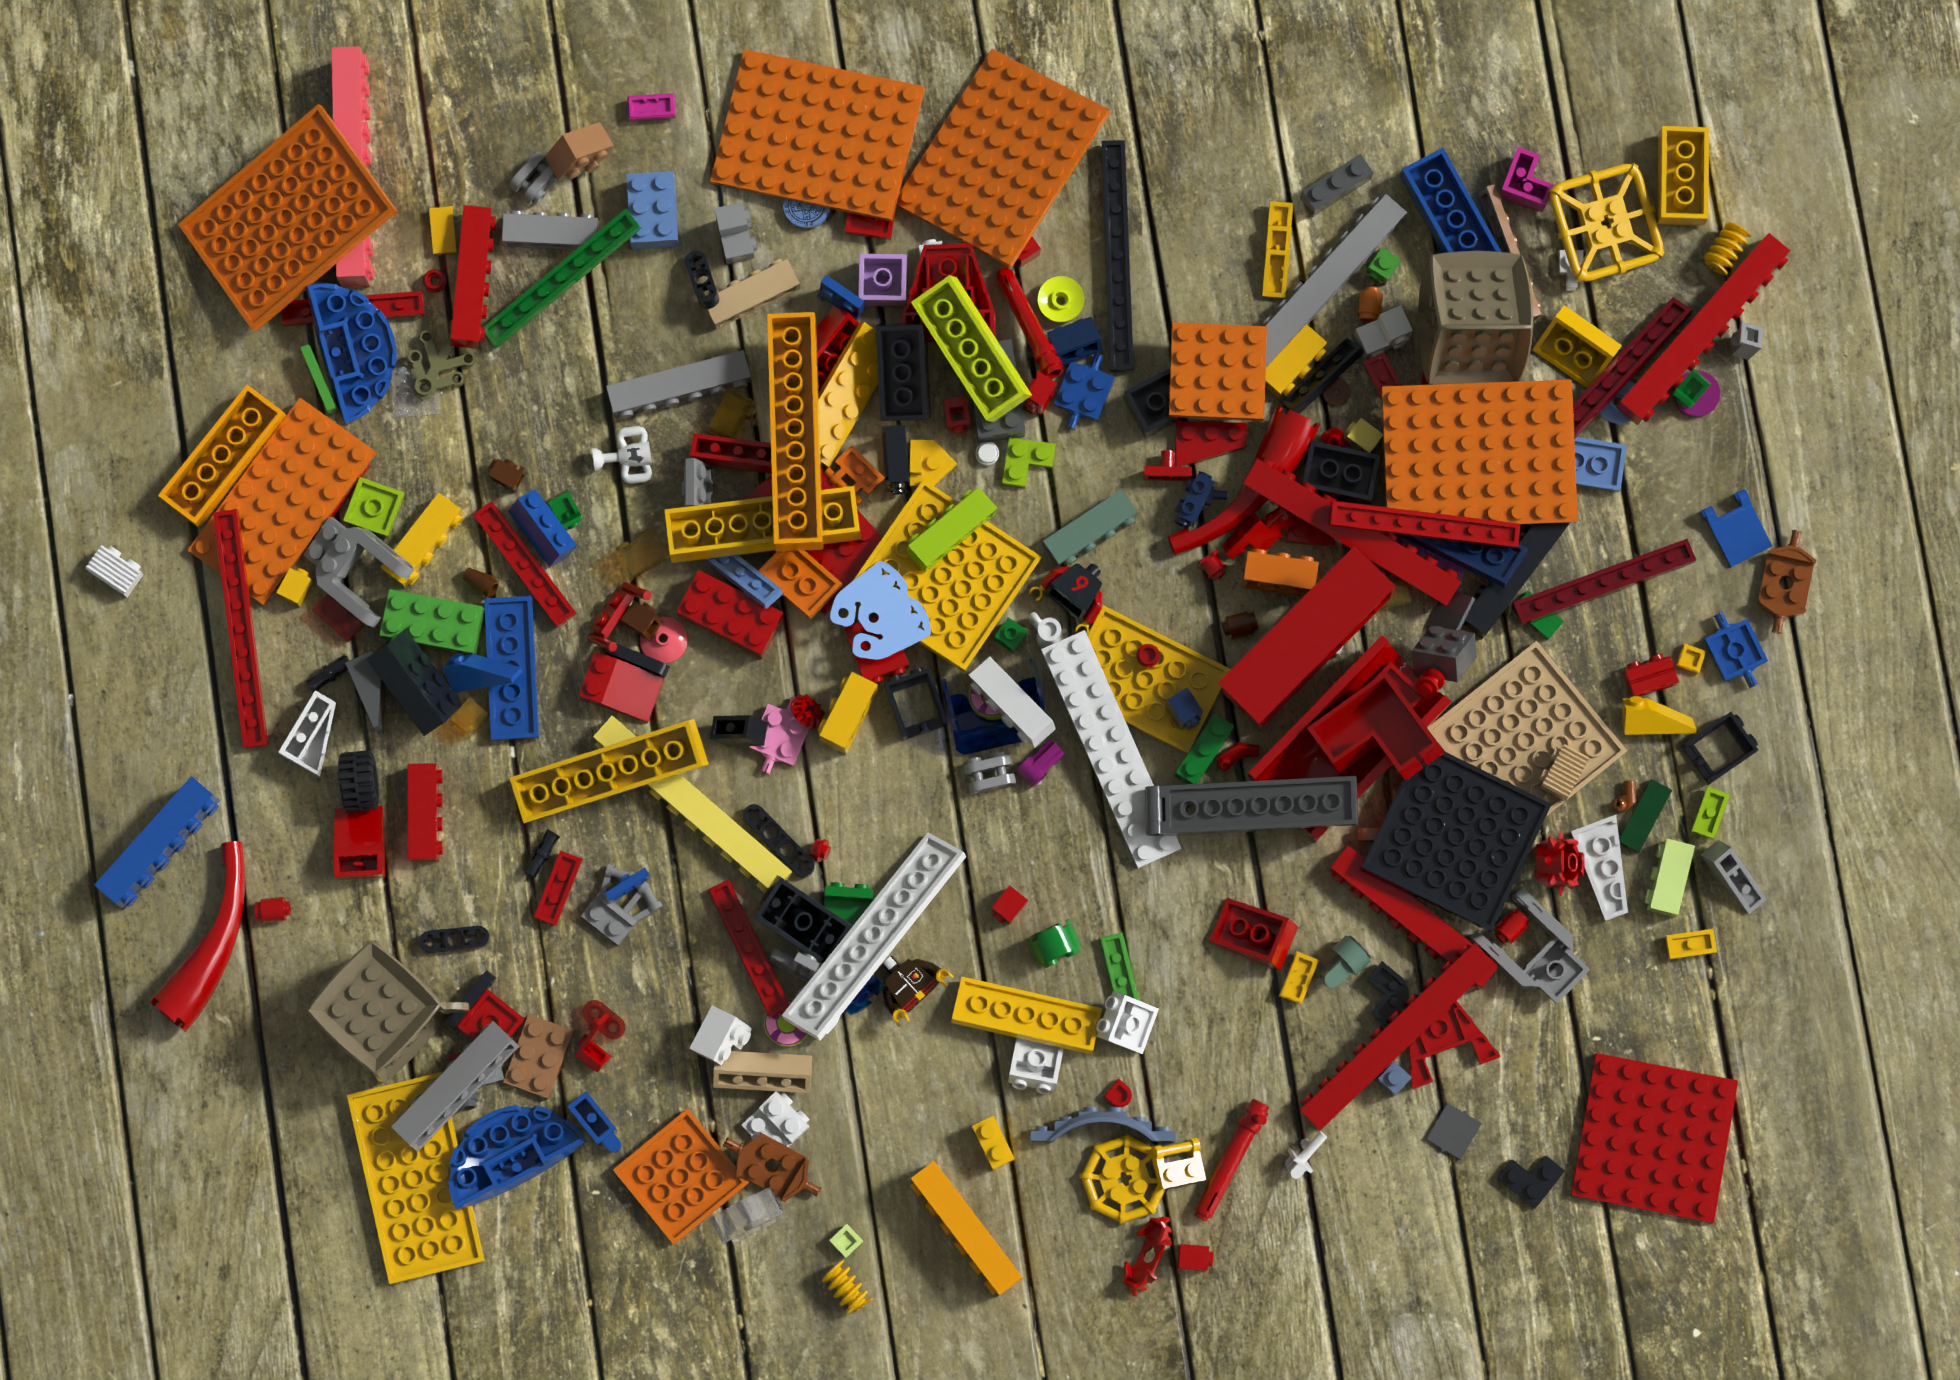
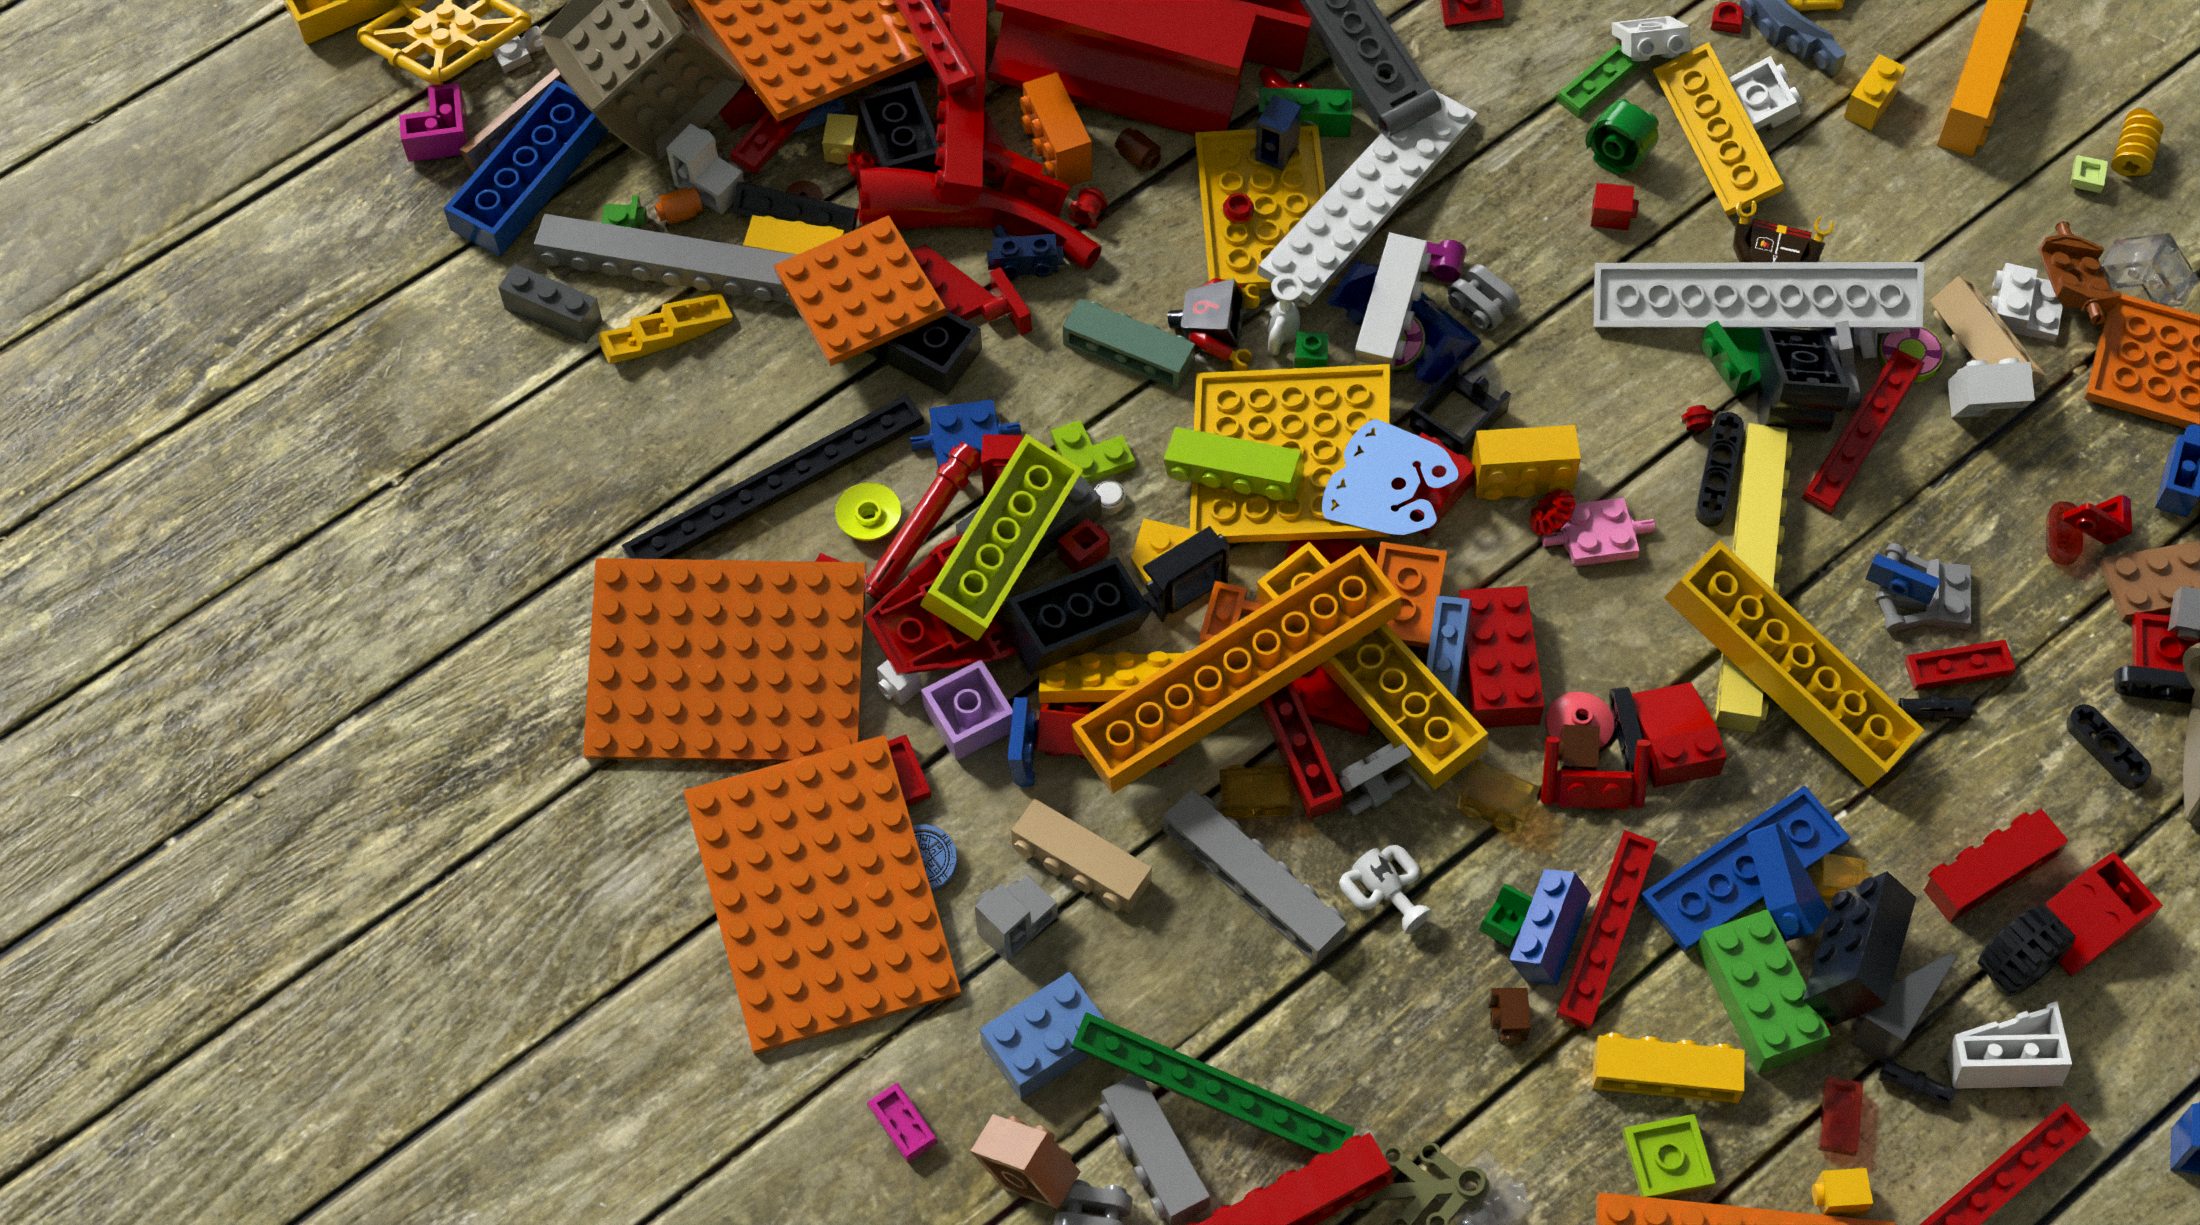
camera: 115 degrees left, 20 degrees down
light grey plate [303,517,415,628] -> none
reddish brown cone [462,567,499,598] -> none
black beam [685,251,720,309] -> none
black brick [710,715,768,746] -> none
dark blue brick [1047,317,1103,365] -> none

